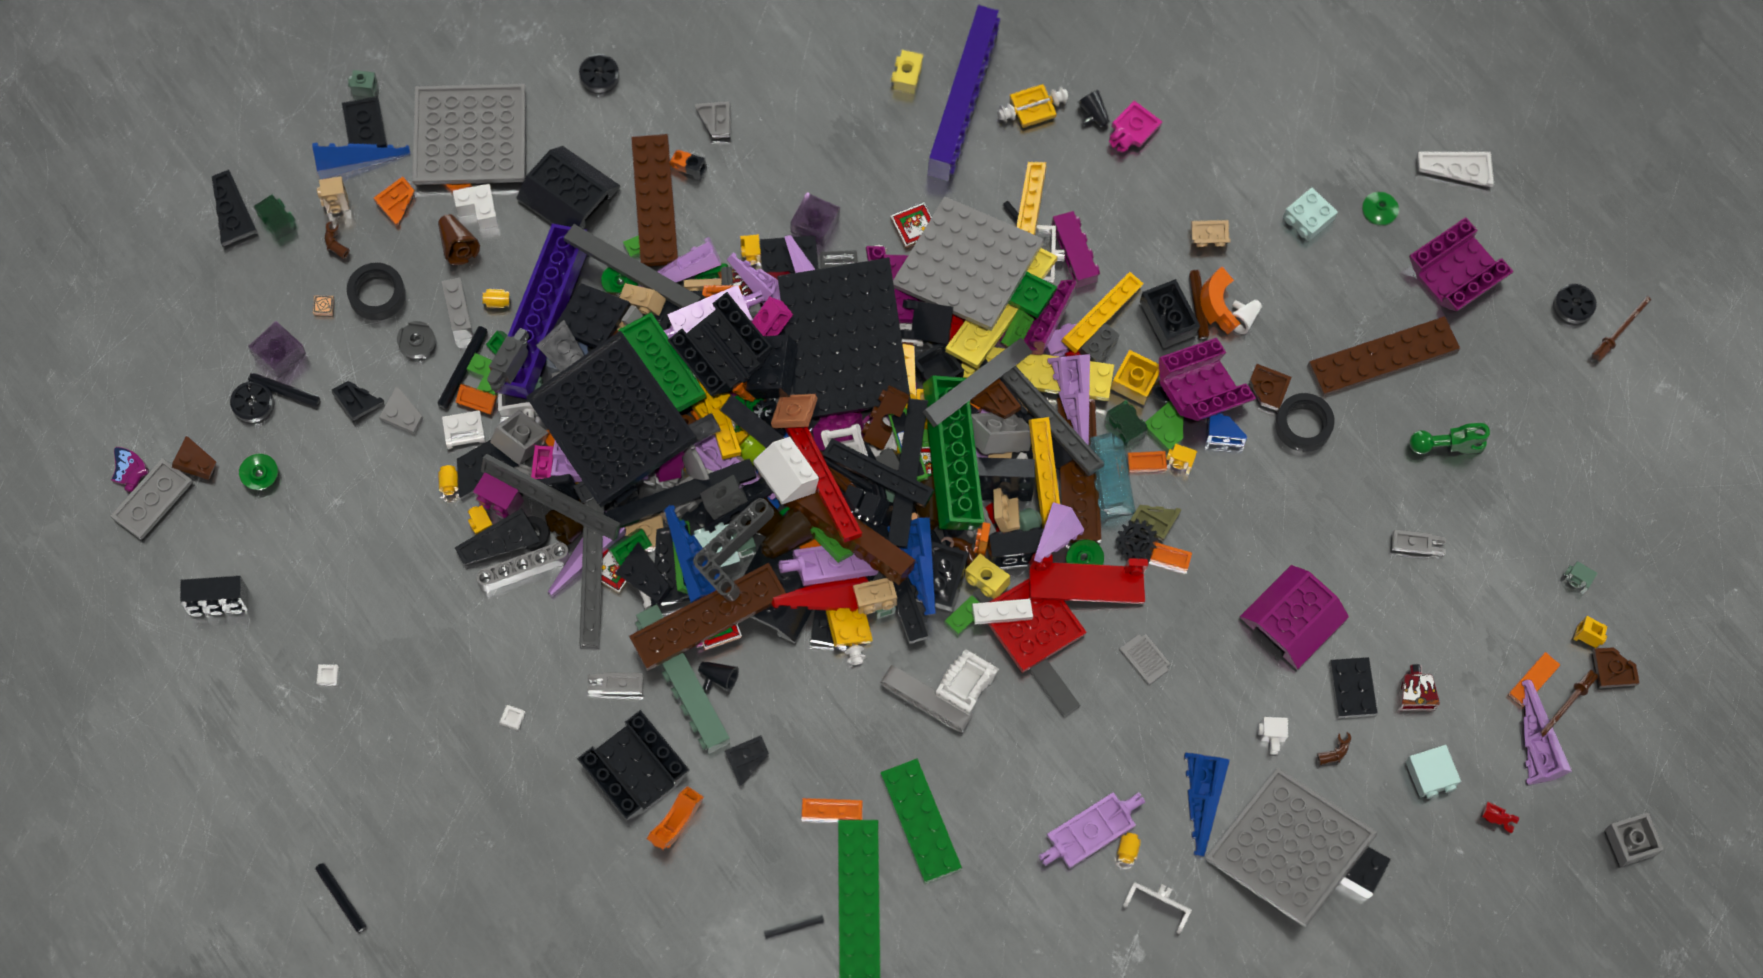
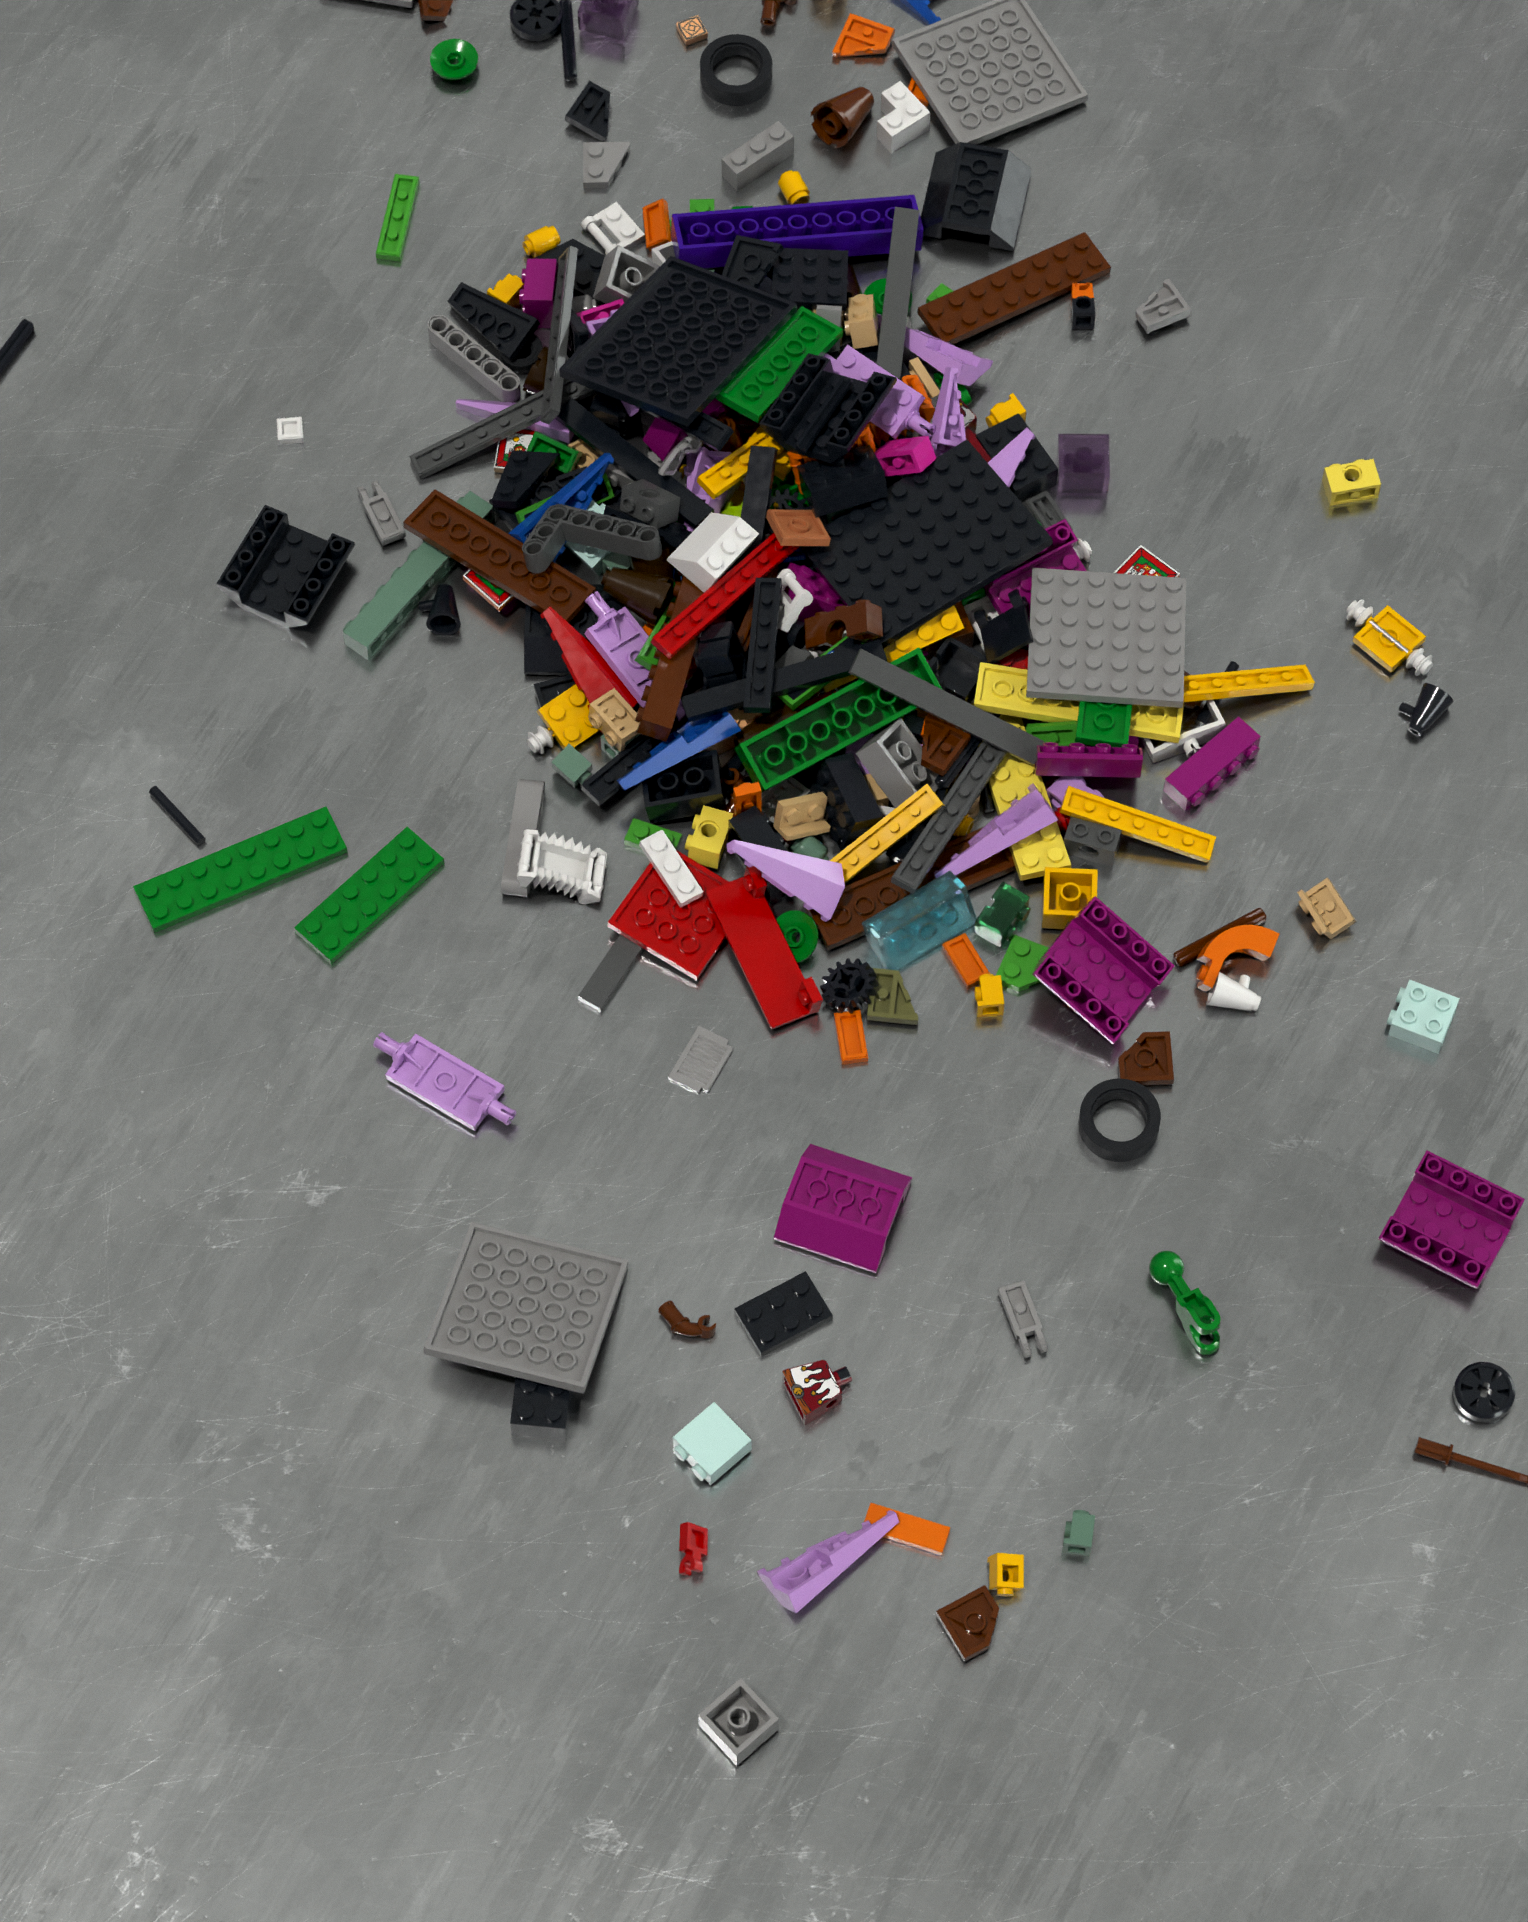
camera: 70 degrees right, 5 degrees down
black brick [180,576,248,617] -> none
white tile [317,665,339,686] -> none
dark grey plate [397,321,436,359] -> none
black axle [438,326,488,409] -> none
dark grey hinge [487,328,529,391] -> none
black wheel [579,54,619,93] -> none
orange arch [647,786,704,850] -> none
black wing [724,735,769,787] -> none
orange tile [802,798,862,821] -> none
dark purple brick [927,5,1001,181] -> none
dark pink plate [1109,101,1162,152] -> none
yellow brick [1117,833,1141,864] -> none
white piece [1123,881,1191,934] -> none
black brick [1140,279,1200,348] -> none
blue wedge [1185,752,1230,856] -> none
blue slope [1206,413,1247,446] -> none
white brick [1258,717,1288,755] -> none
reddish brown plate [1308,316,1460,396] -> none
green dish [1362,192,1399,225] -> none
reddish brown piece [1541,670,1598,737] -> none
none -> bright green tile [376,174,419,262]
none -> sand green brick [551,744,593,788]

